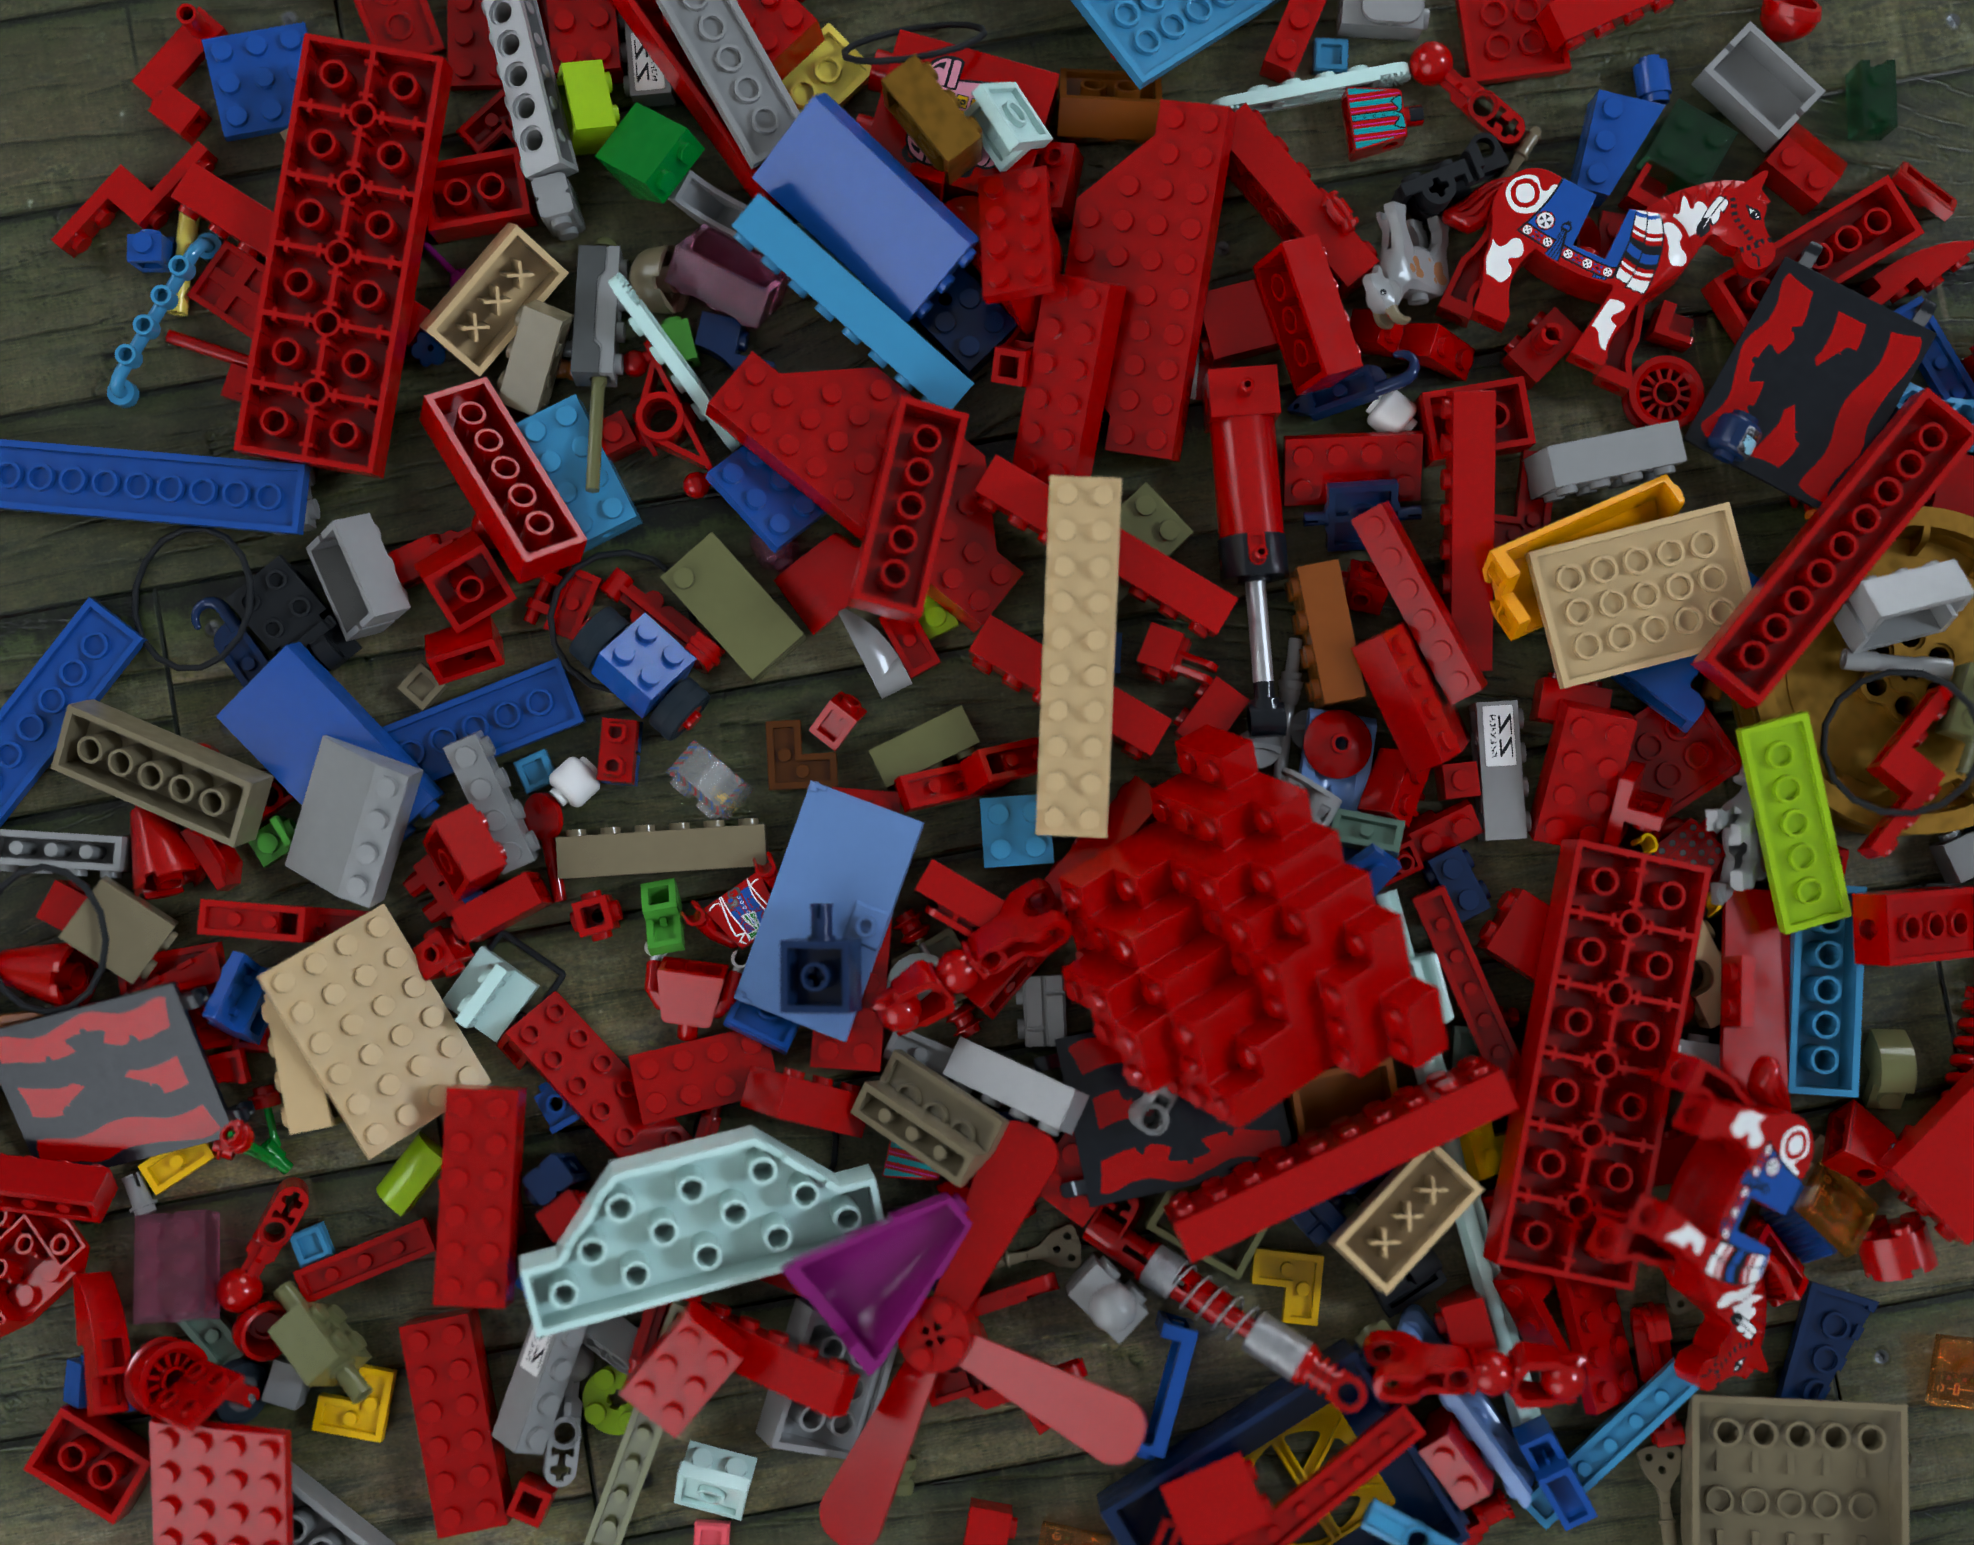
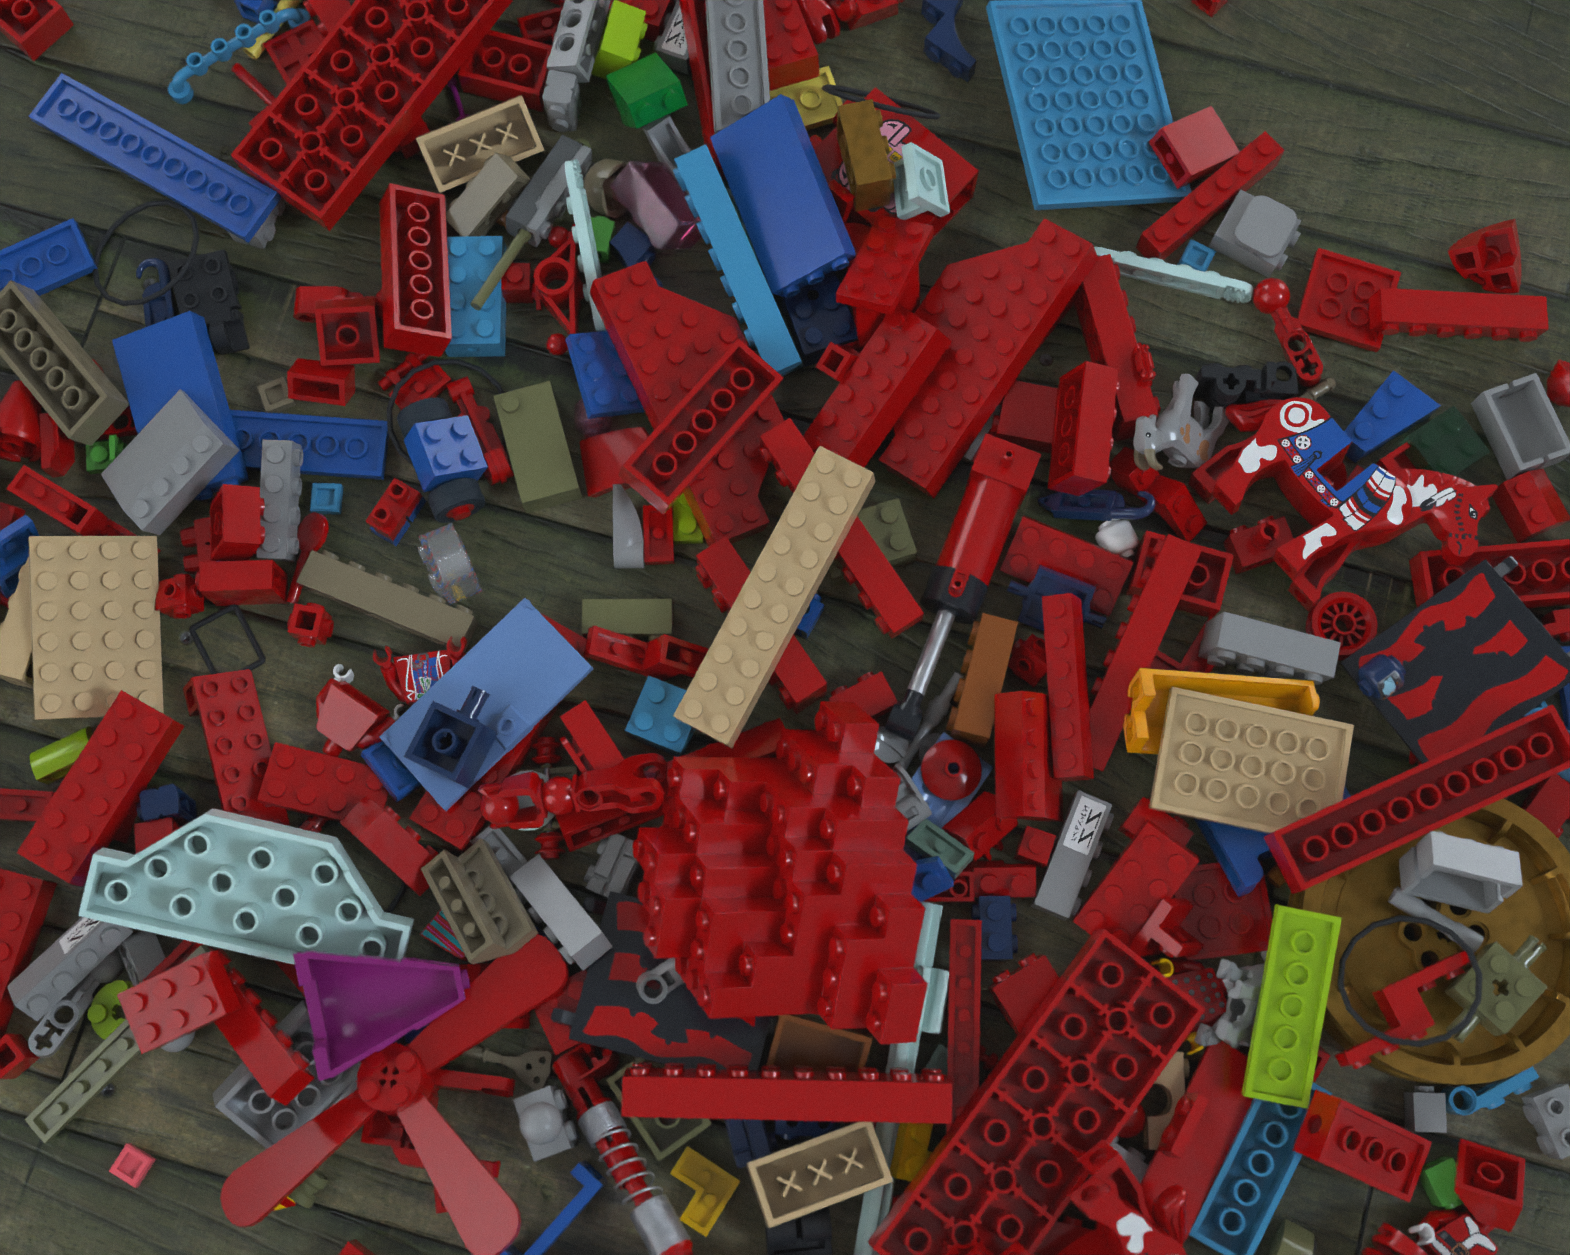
camera: 30 degrees right, 10 degrees down
light grey piece [306,513,411,642] -> none
blue plant [410,331,446,366] -> none
light aqua bracket [443,946,540,1043] -> none
blue brick [534,1081,581,1134] -> none
white head [549,756,600,808] -> none
bright green brick [640,878,685,956] -> none
light aqua bracket [674,1440,758,1521] -> none
reddish brown plate [766,720,839,791] -> none
red bracket [808,691,867,751] -> none
red brick [1035,142,1084,225] -> none
dark orange slope [1057,68,1163,143] -> none
red brick [1136,622,1219,686] -> none
torso [1341,87,1424,162] -> none
blue brick [1632,54,1672,105] -> none
red panel [1644,300,1694,353] -> none

